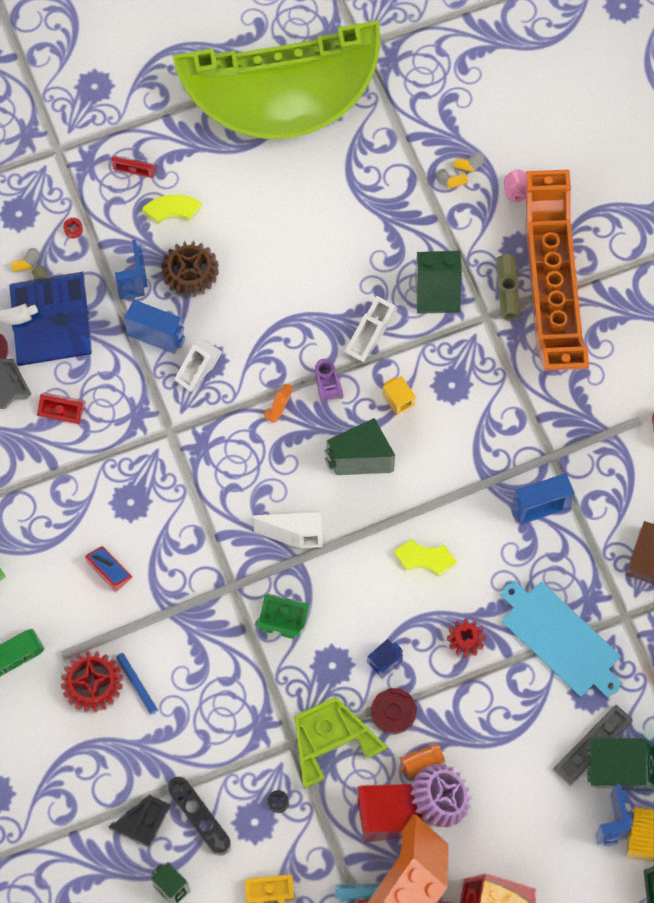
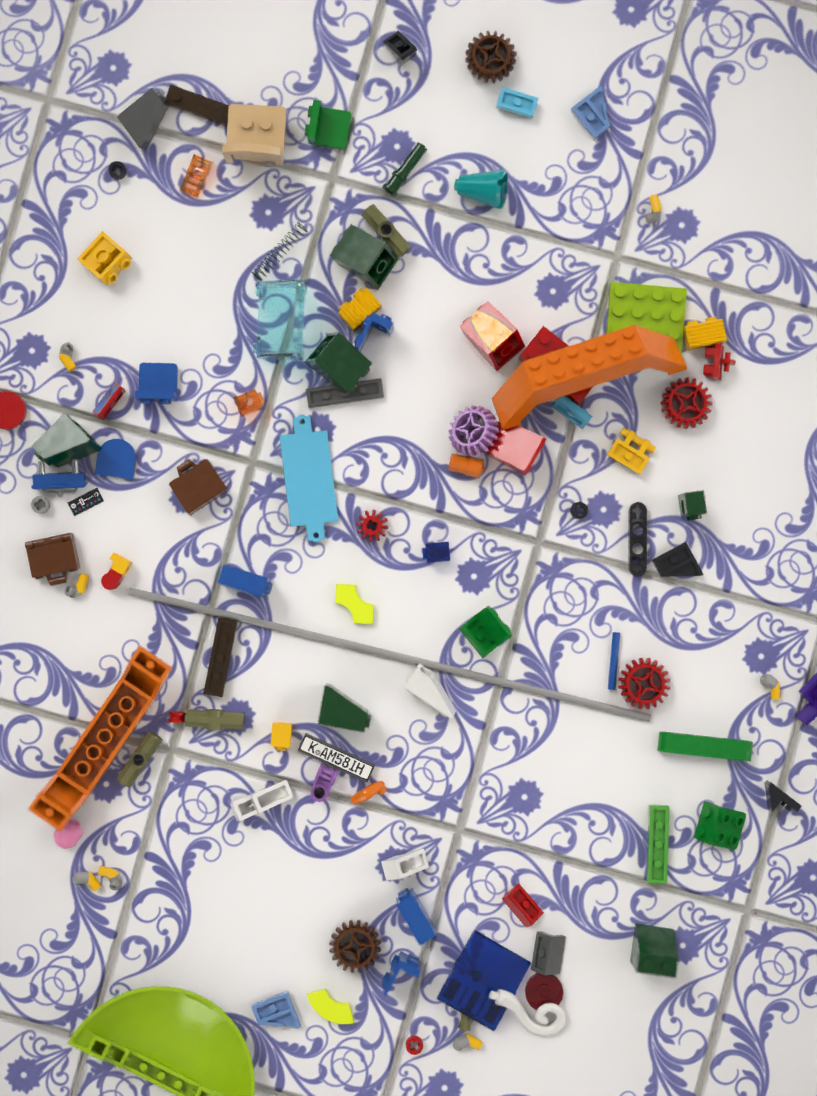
camera: 145 degrees left, 20 degrees up
slope [85,546,133,592] -> none
red slope [111,156,157,178] -> none
lime wing [294,697,388,790] -> none
dark red tile [371,688,417,735] -> none
dark green slope [415,251,462,314] -> none
none -> red bush [168,711,186,723]
none -> olive piece [185,709,245,730]
none -> dark brown plate [203,618,238,697]
none -> medium blue wing [251,991,301,1028]
none -> tile [298,733,375,783]

